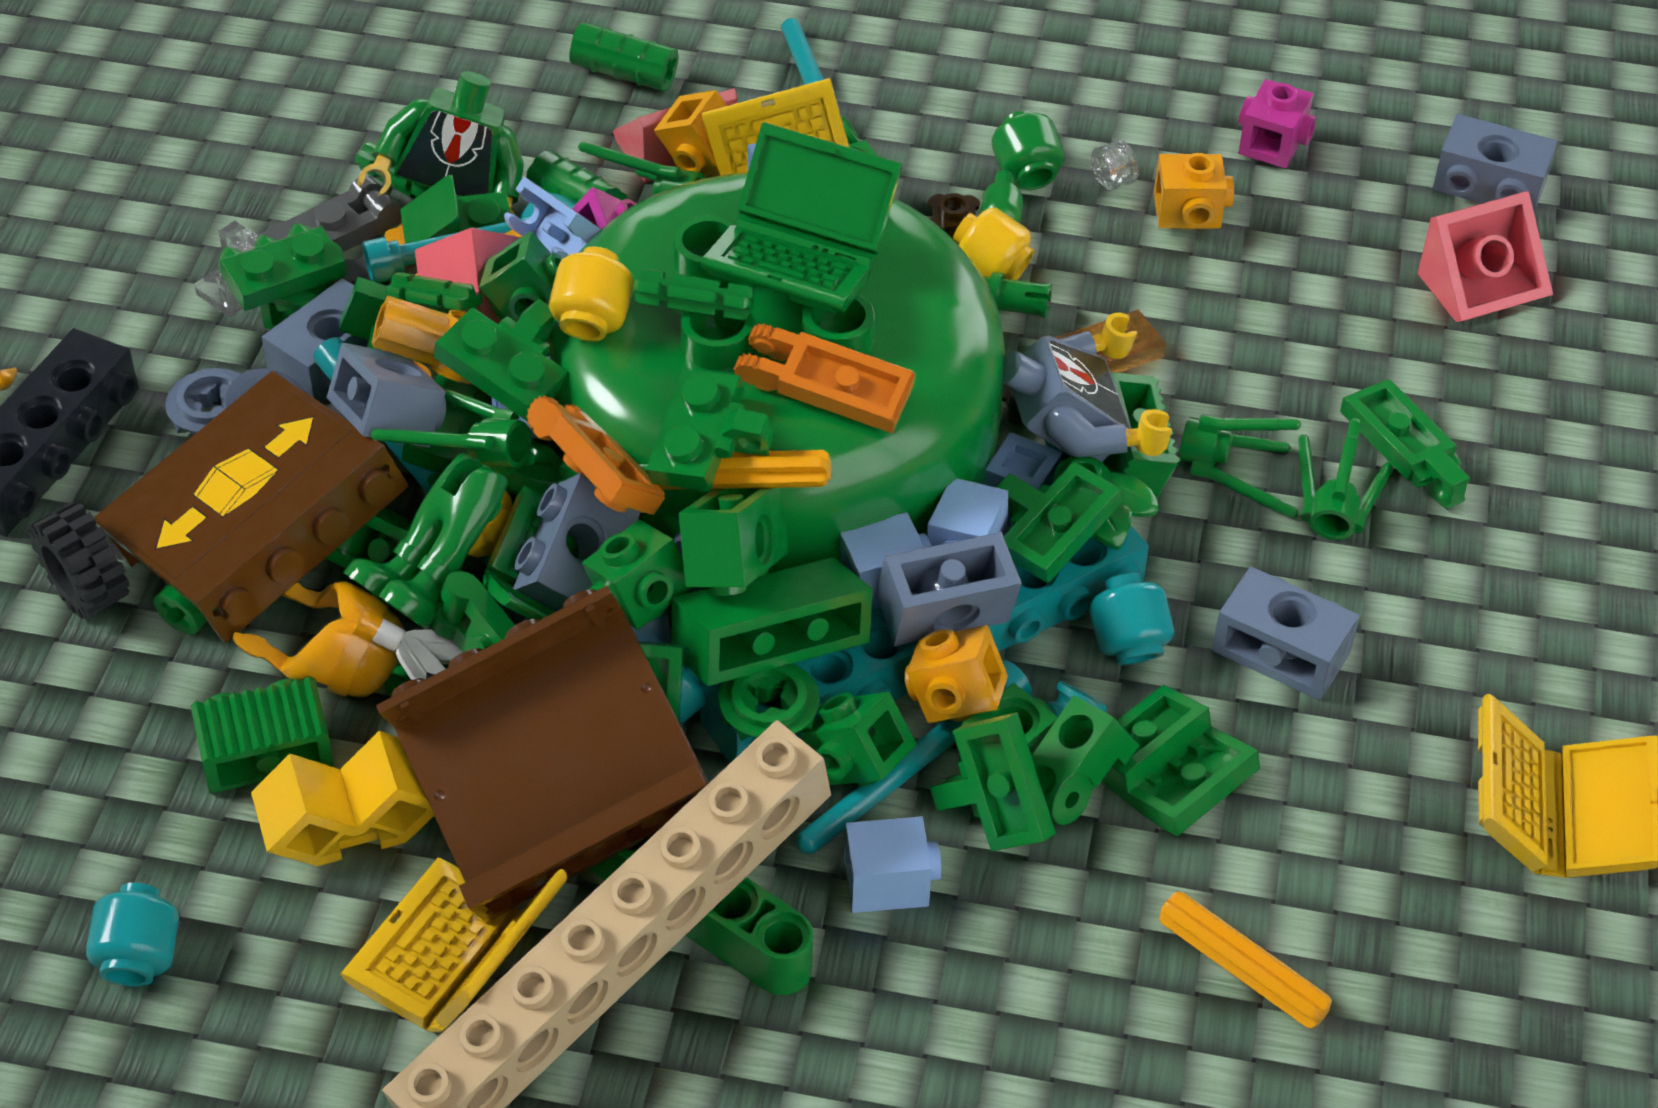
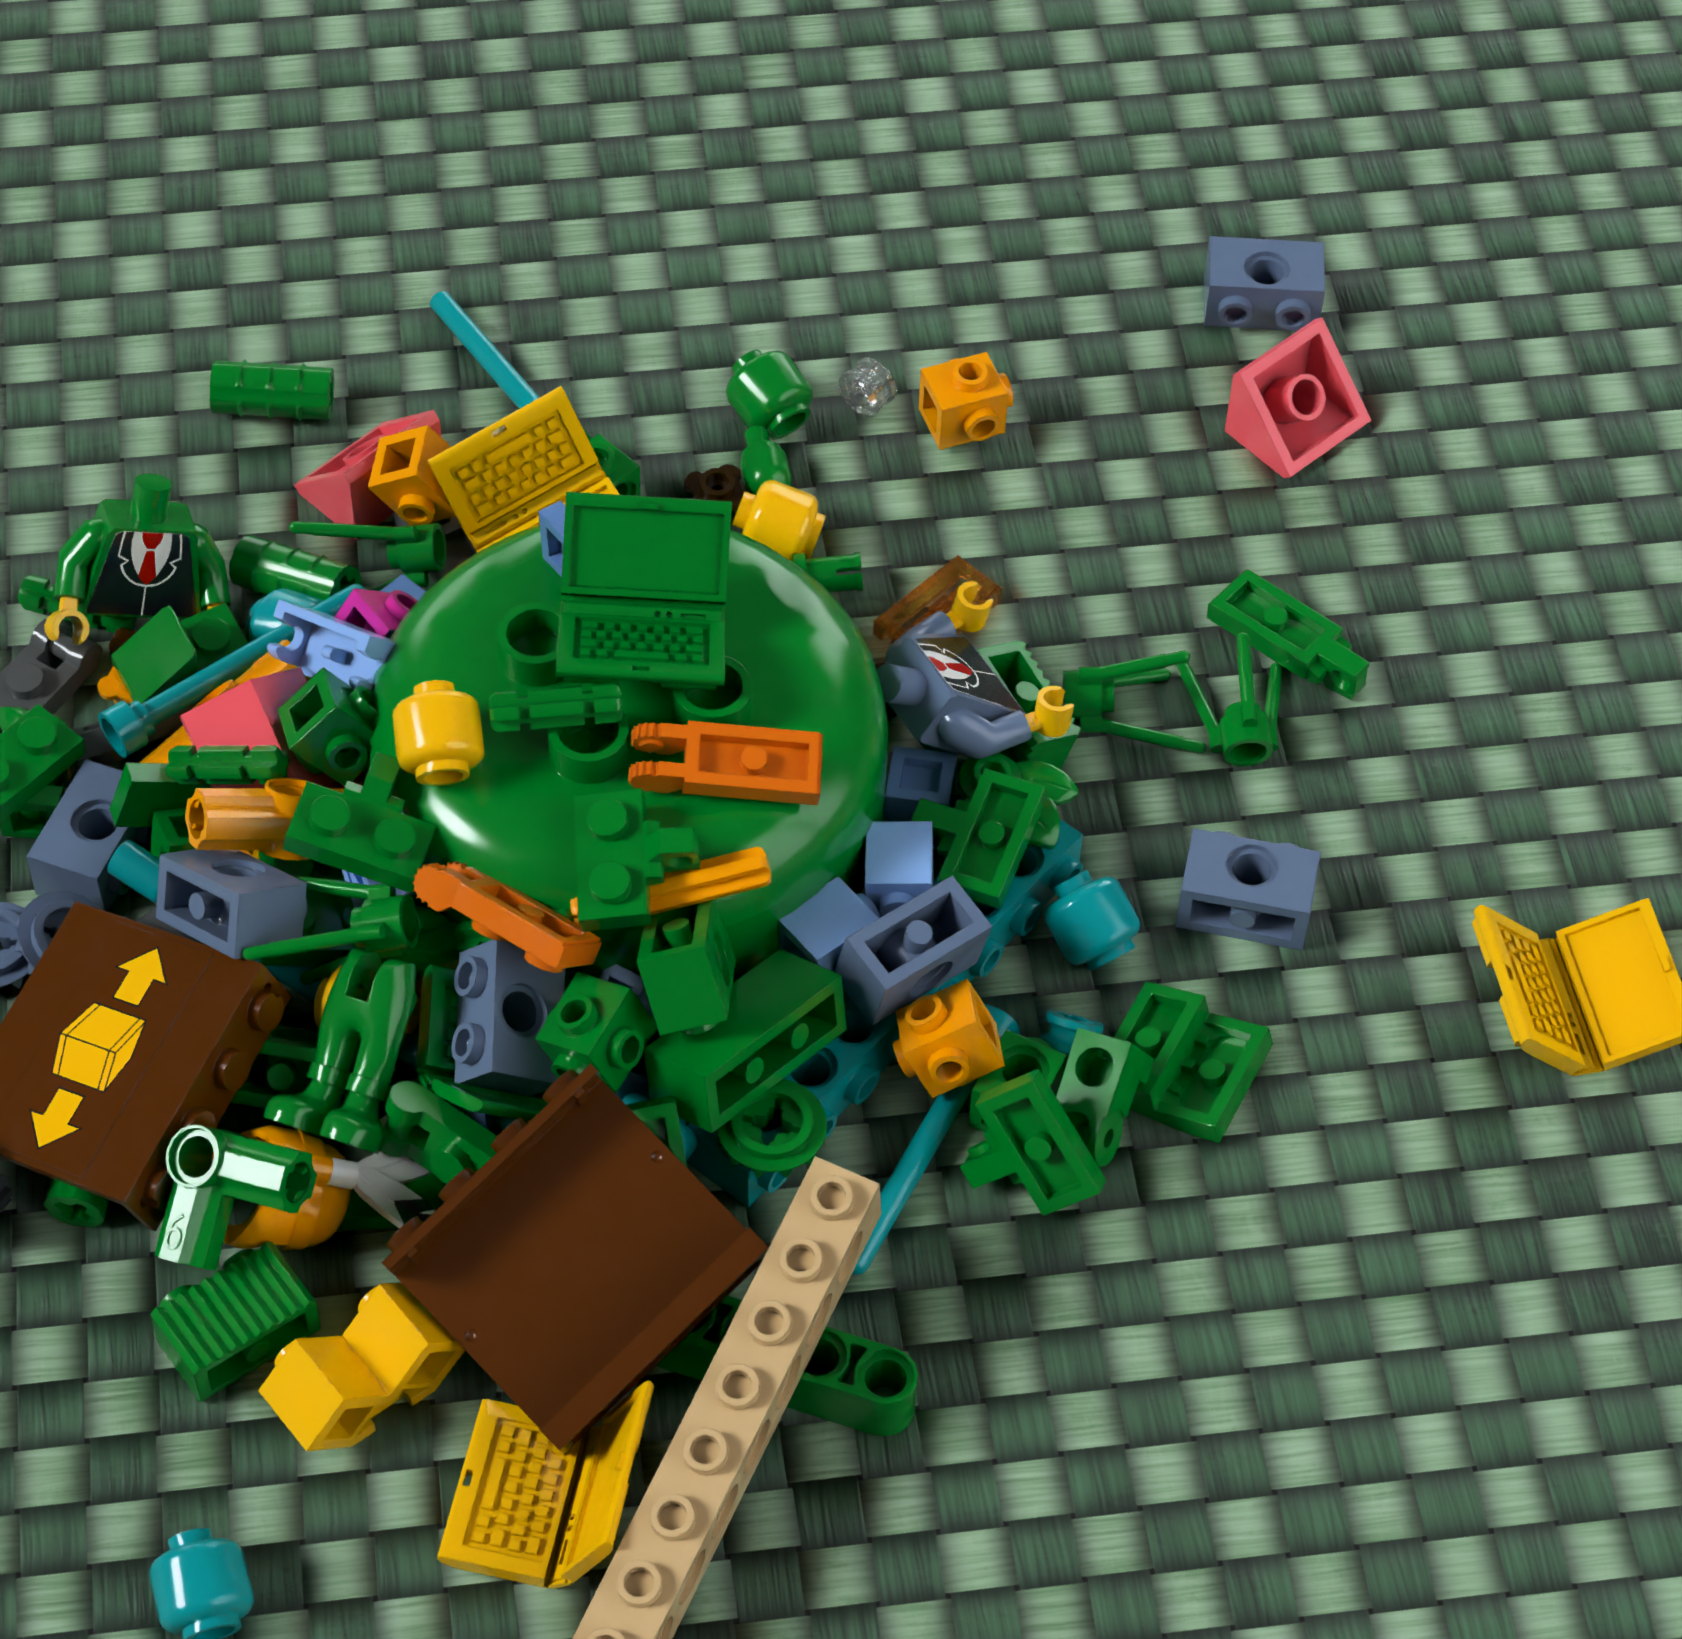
camera: 20 degrees left, 5 degrees up
green brick [801,692,917,786] -> none
light blue brick [844,816,941,913] -> none
light orange axle [1159,891,1332,1029] -> none
dark pink brick [1238,79,1317,169] -> none
none -> green piece [154,1125,317,1271]

